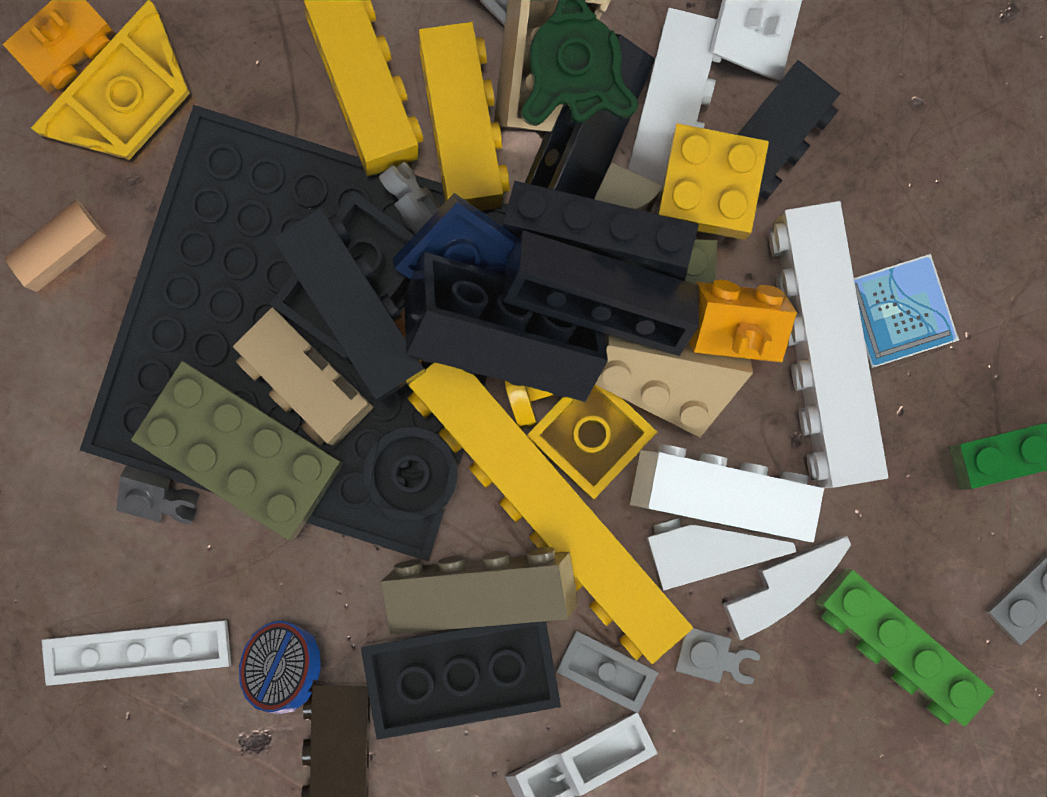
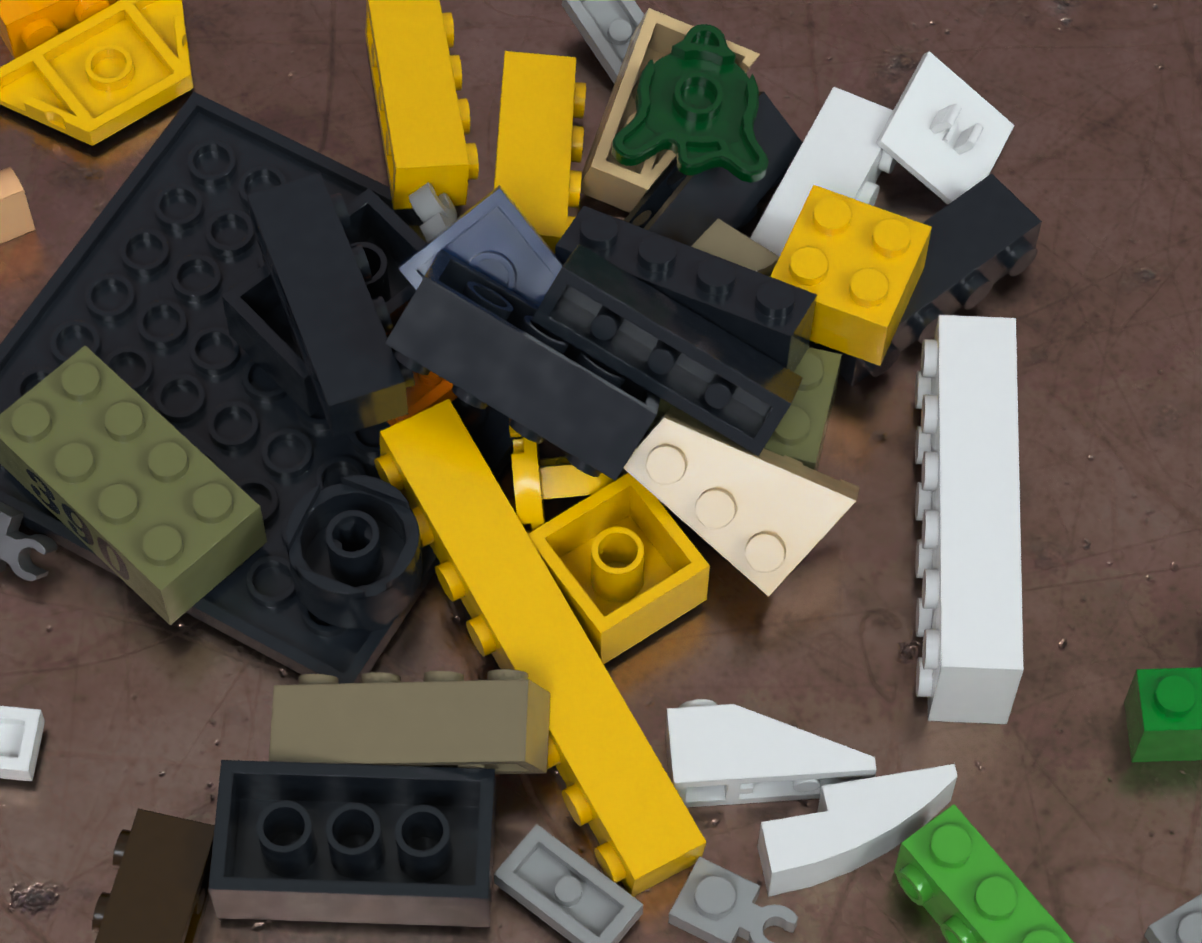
camera: 15 degrees right, 25 degrees down
tan wedge [233,307,374,447] -> none
tile [239,621,321,715] -> none
white brick [630,444,824,543] -> none
light orange brick [689,280,797,362] -> none
piece [854,254,959,368] -> none

